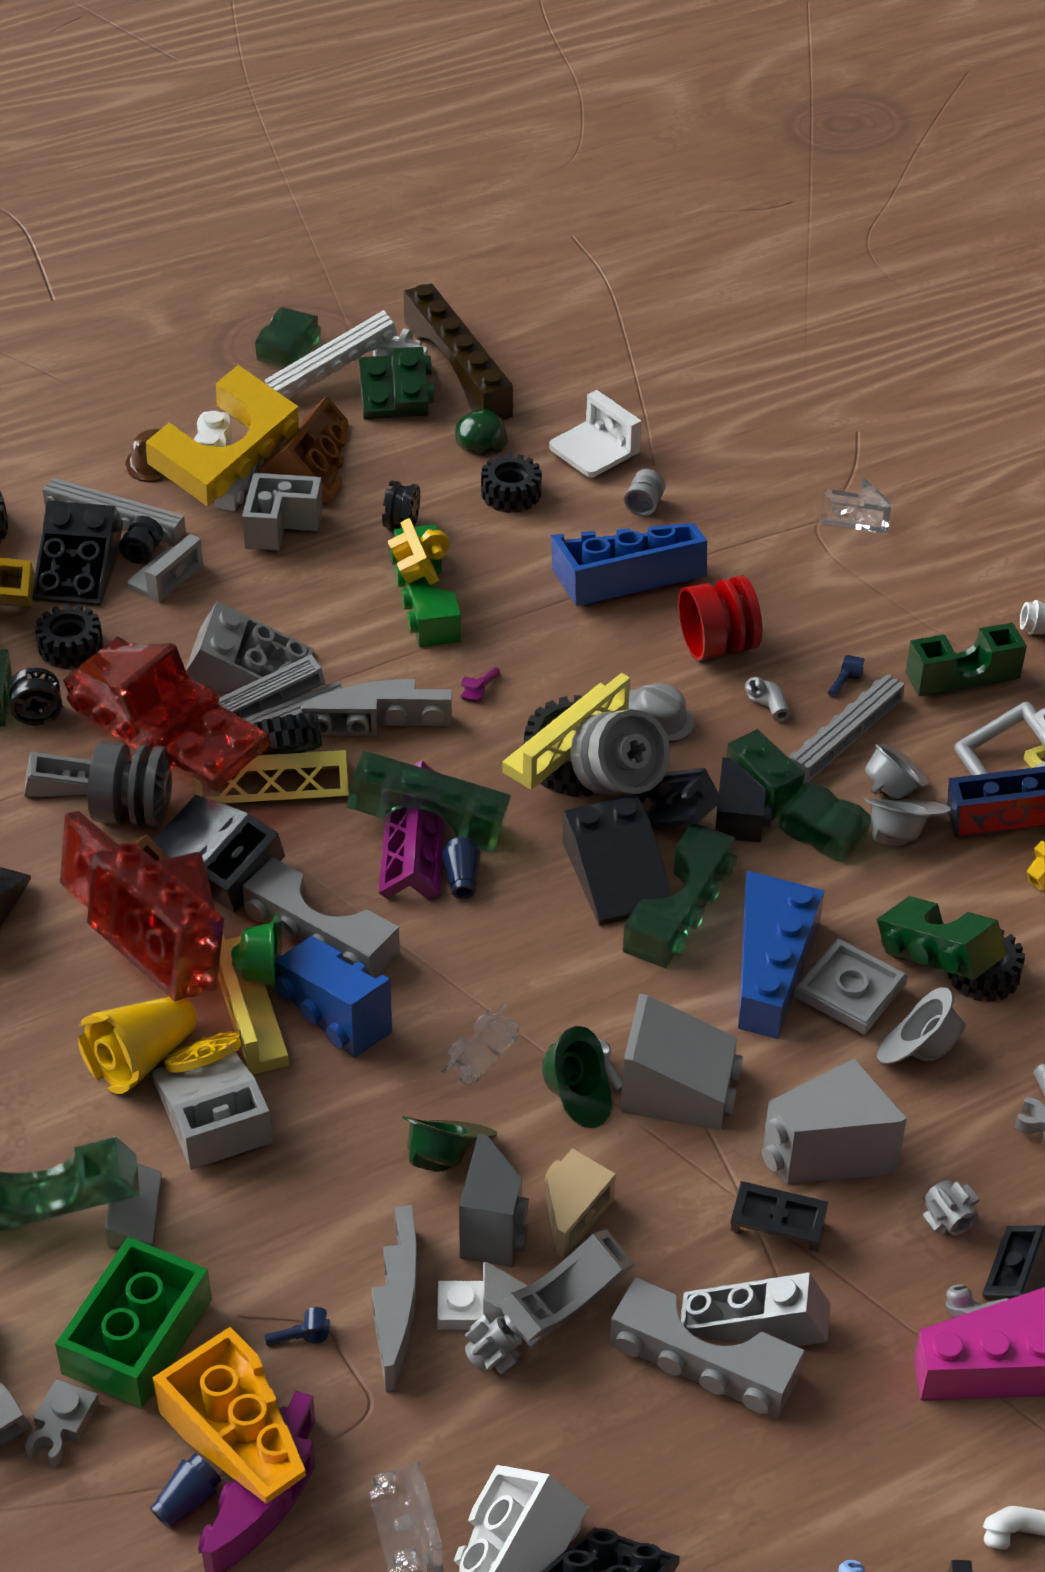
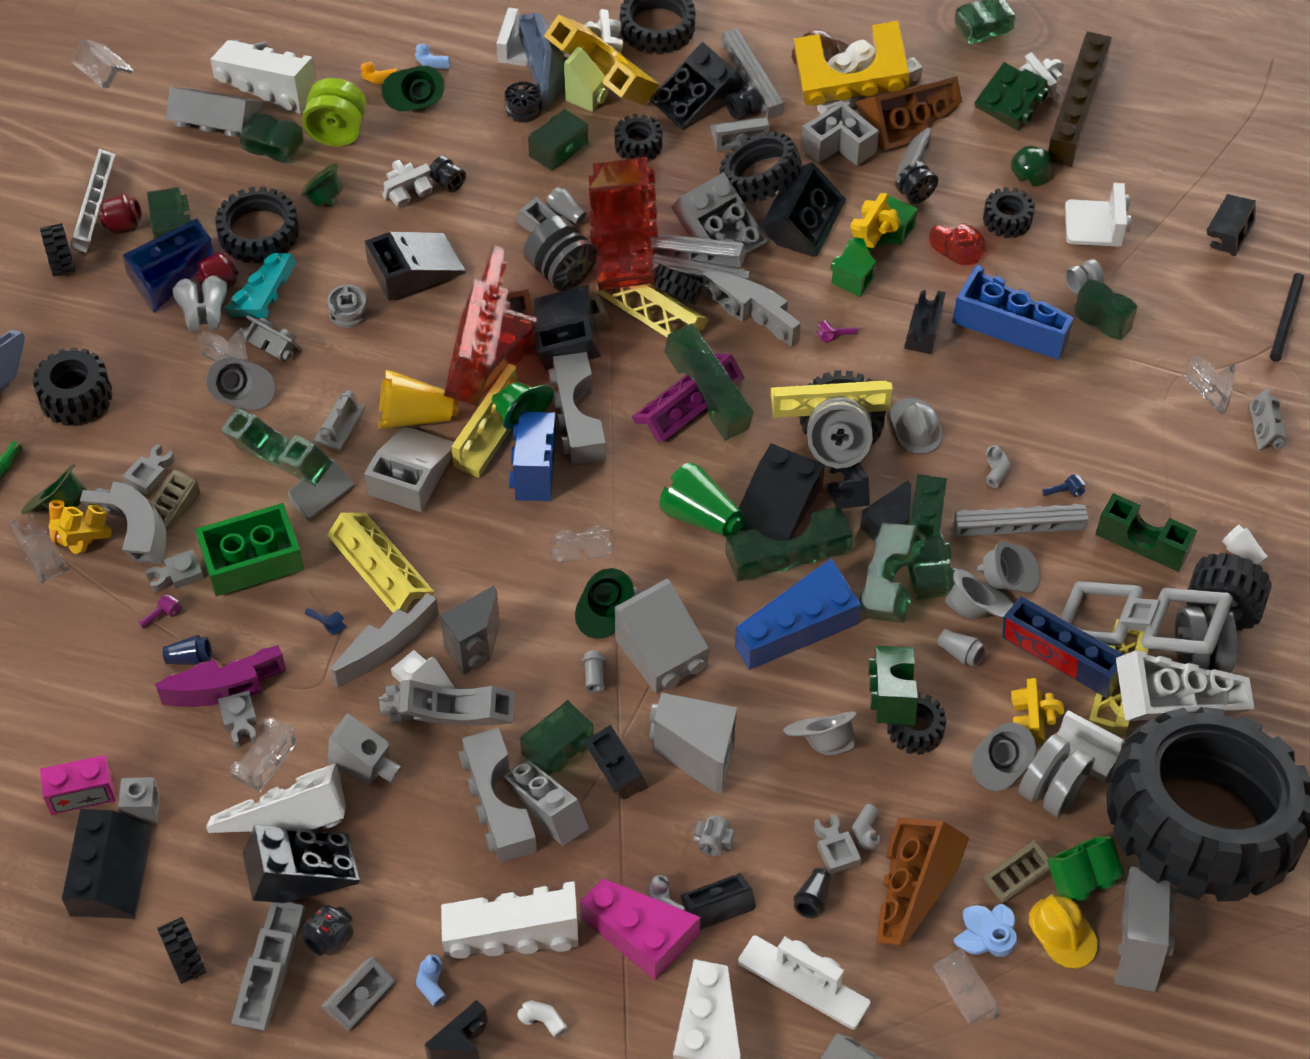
camera: 45 degrees right, 10 degrees up
black wheel [8,667,63,726] -> none
light orange wedge [152,1327,306,1504] -> none
yellow wheel [164,1031,242,1073] -> none
white piece [265,310,397,399] -> none
dark green piece [402,1116,497,1172] -> none
dark blue cone [442,837,481,898] -> none
tan slope [544,1148,616,1259] -> none
red wheel [678,575,763,661] -> none
light grey plate [794,938,908,1035] -> none
none -> magenta hand [138,595,182,628]
none -> light grey plate [218,691,257,748]
none -> light grey hinge [314,390,366,451]
none -> light yellow fence [327,512,434,613]
none -> light grey torso [327,713,402,785]
none -> white wedge [441,881,579,958]
none -> clear green brick [520,700,594,776]
none -> light grey cone [546,187,587,225]
none -> light grey pin [581,651,606,693]
none -> green cone [659,463,743,537]
none -> black tyre [719,132,802,203]
none -> black slope [760,161,846,257]
none -> clear green arch [859,523,927,623]
none -> light grey slope [894,128,932,181]
none -> black hinge [904,290,946,354]
none -> clear red piece [929,224,986,266]
none -> light grey cone [938,629,986,667]
none -> clear green brick [1074,279,1138,340]
none -> black hinge [1207,194,1256,256]
none -> light grey hinge [1250,388,1287,451]
none -> black bar [1270,273,1305,362]

